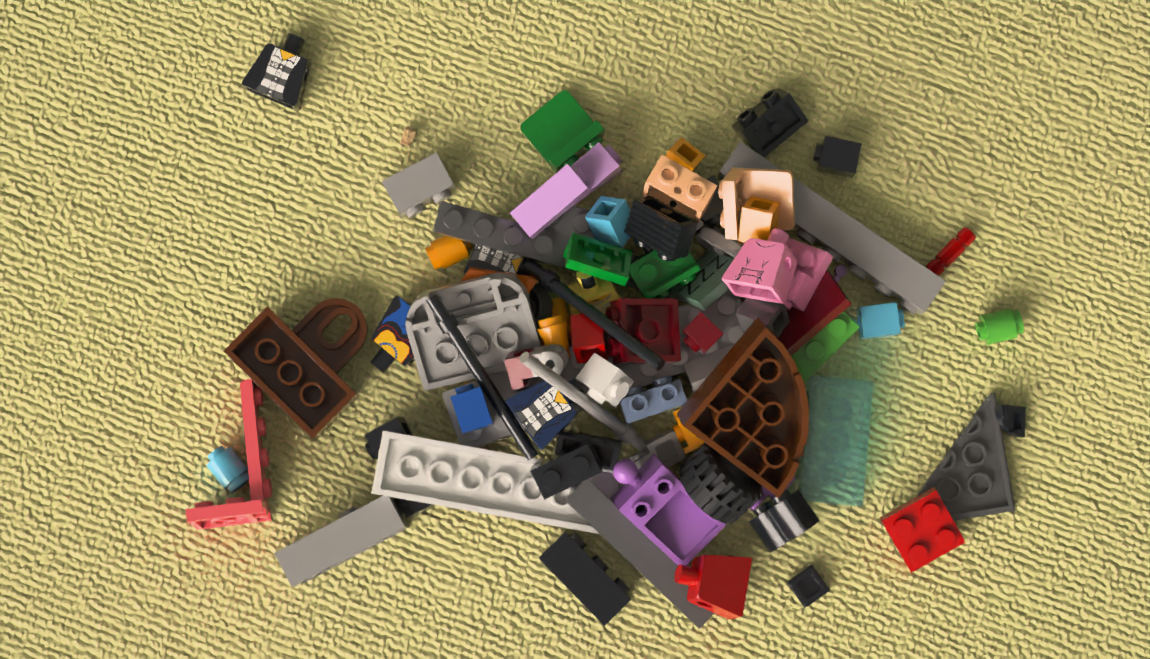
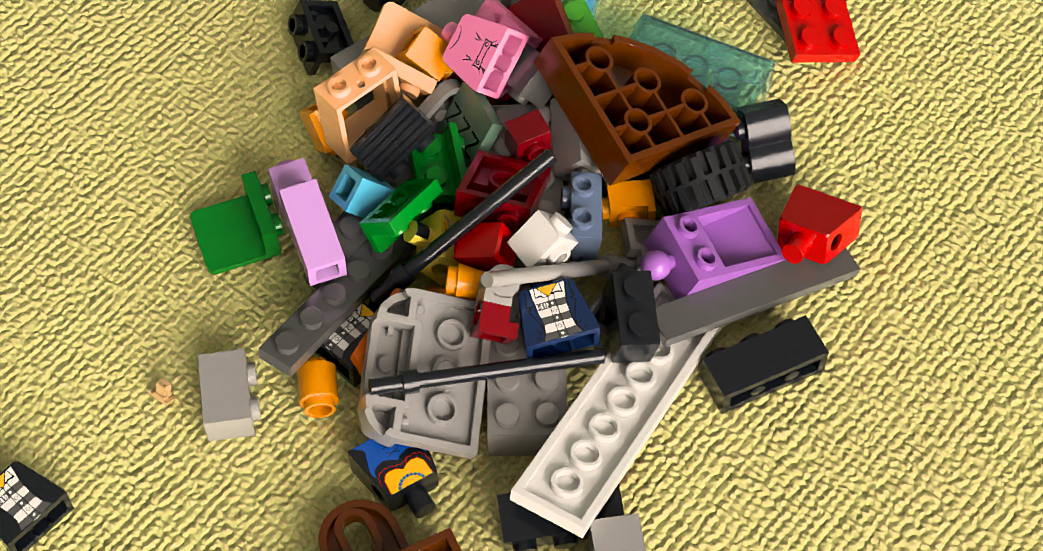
camera: 70 degrees left, 25 degrees down
blue brick [450,383,493,434] -> none
black tile [786,565,830,608] -> none

